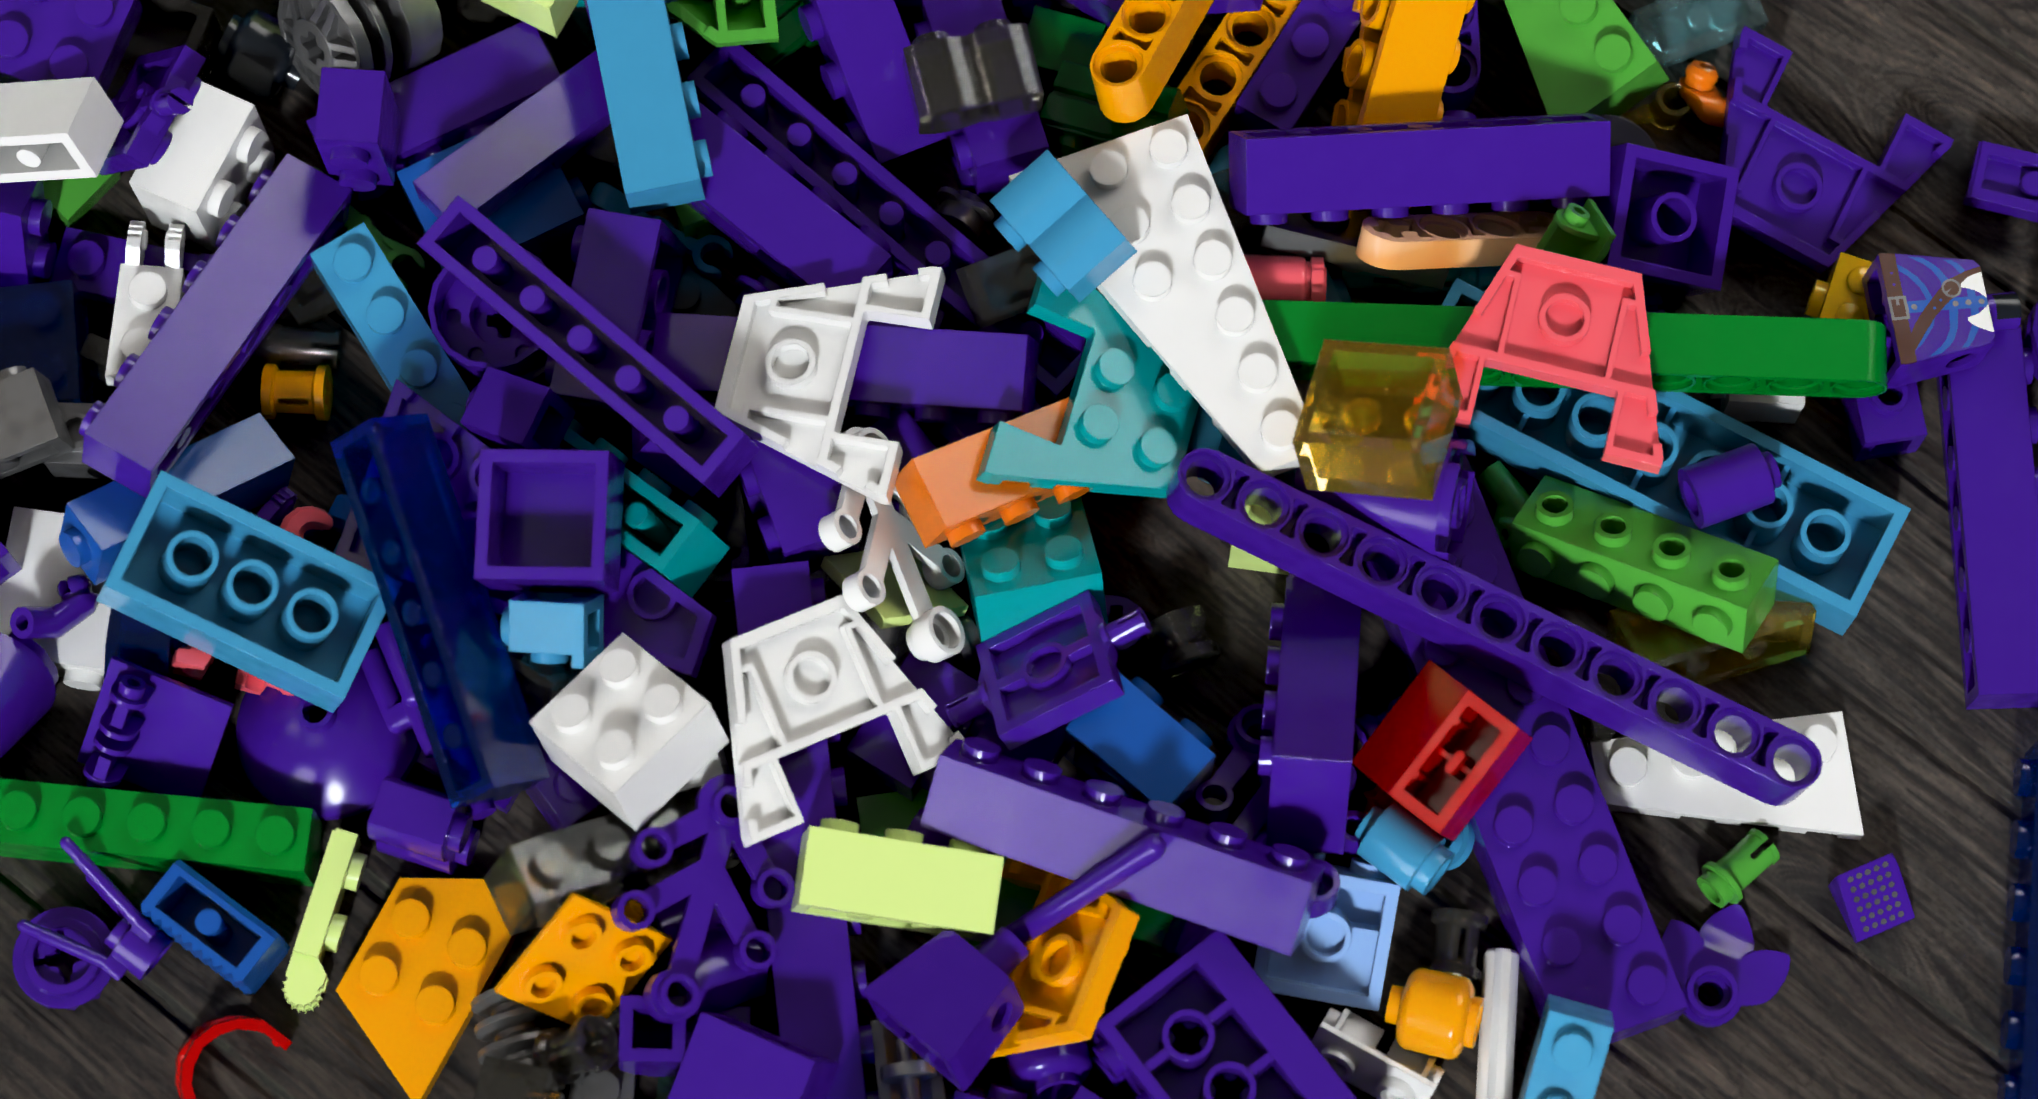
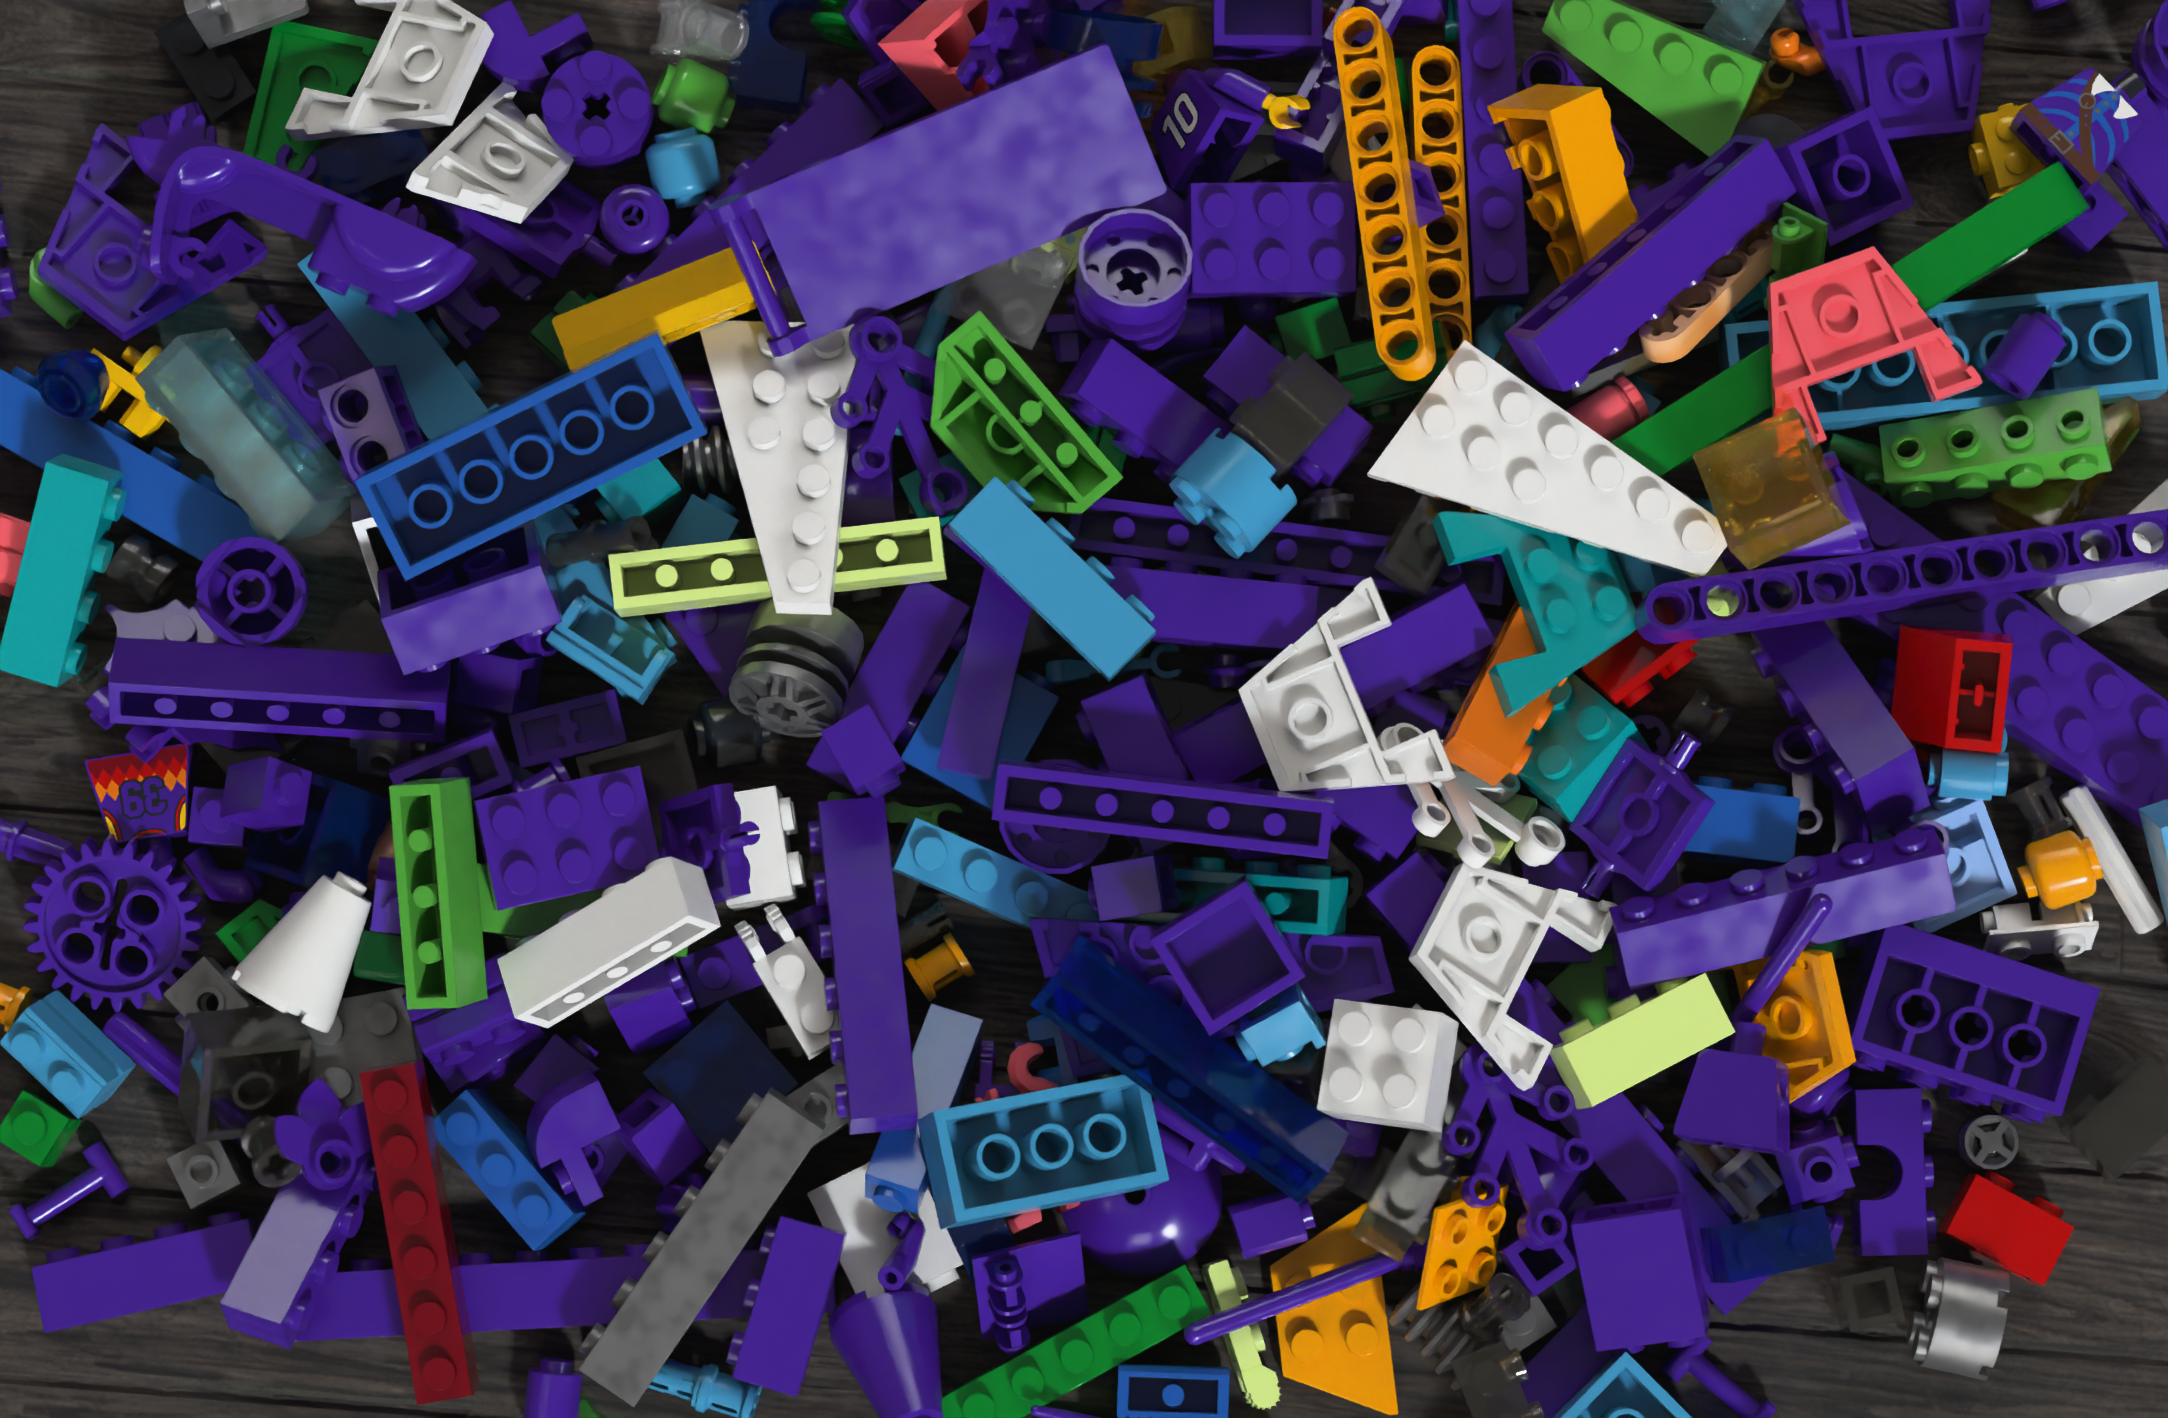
camera: 35 degrees left, 10 degrees up
dark azure brick [990,149,1137,303] -> none
none -> dark azure brick [1170,428,1297,559]
none -> dark purple piece [1184,1224,1429,1345]
none -> red slope [1573,603,1700,713]

